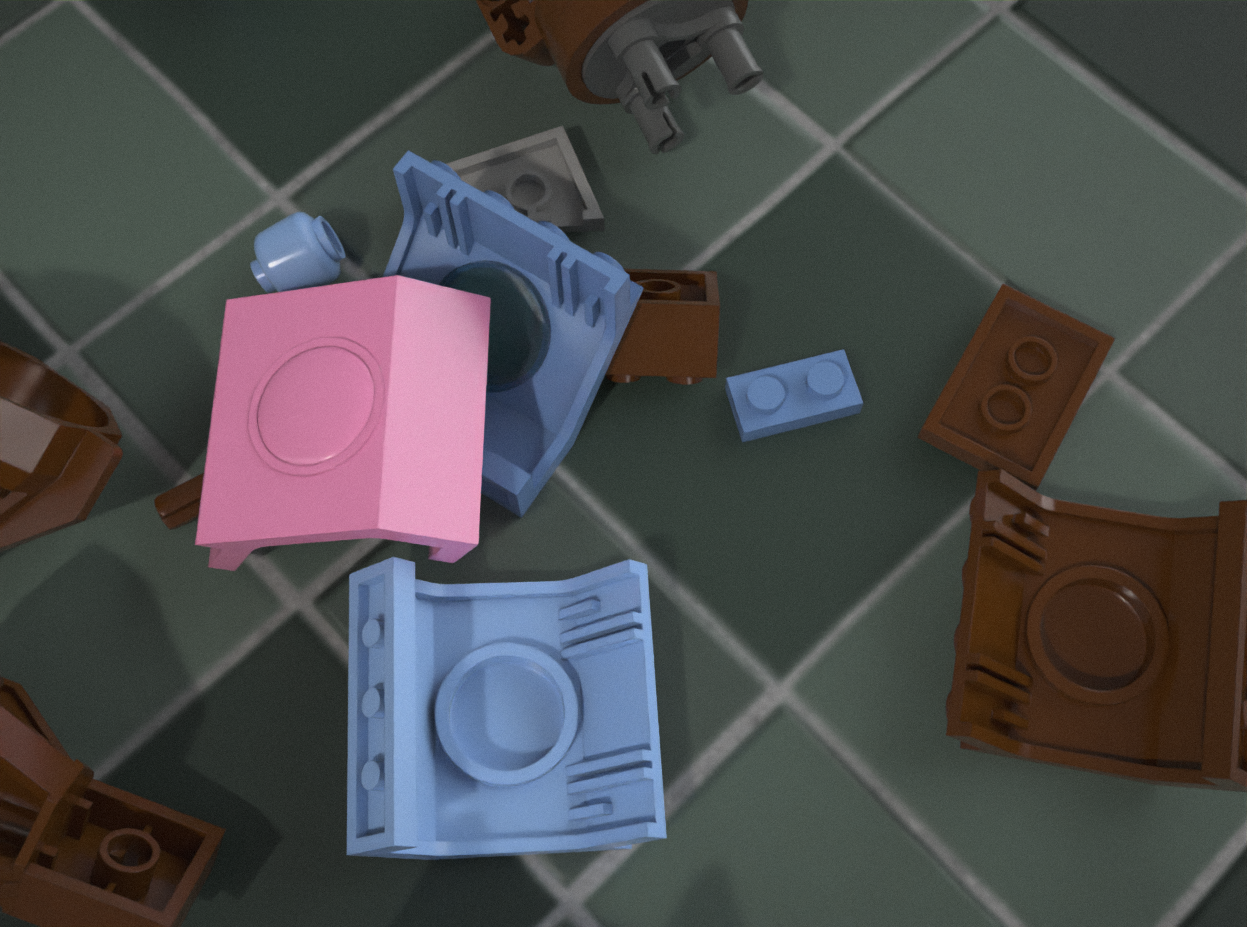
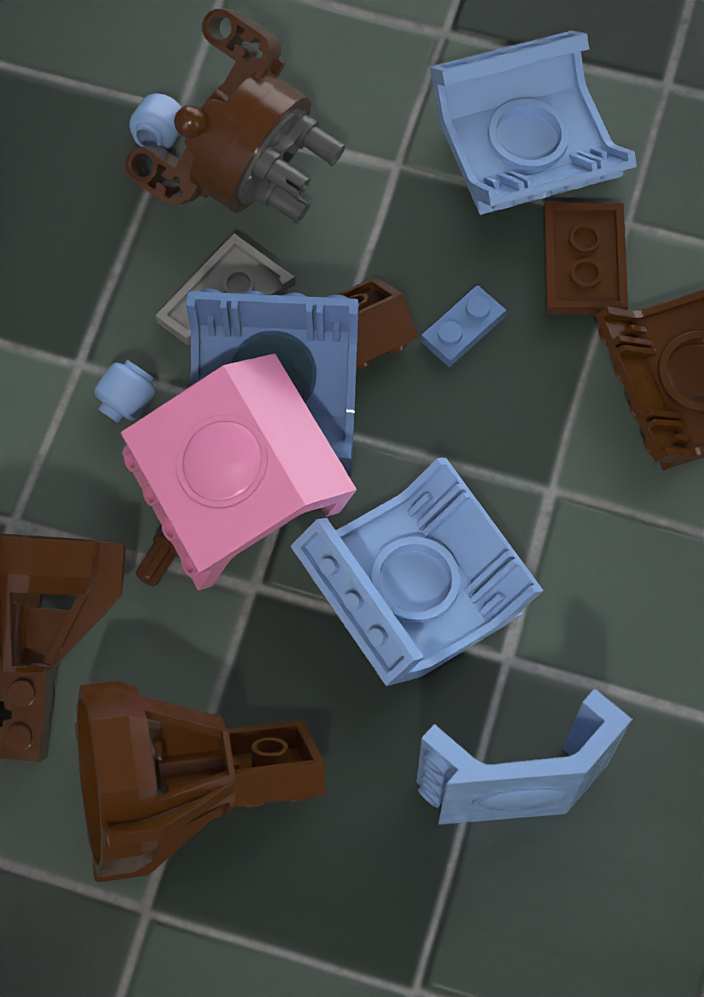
camera: 30 degrees left, 0 degrees up
none -> light blue panel [430,31,637,215]

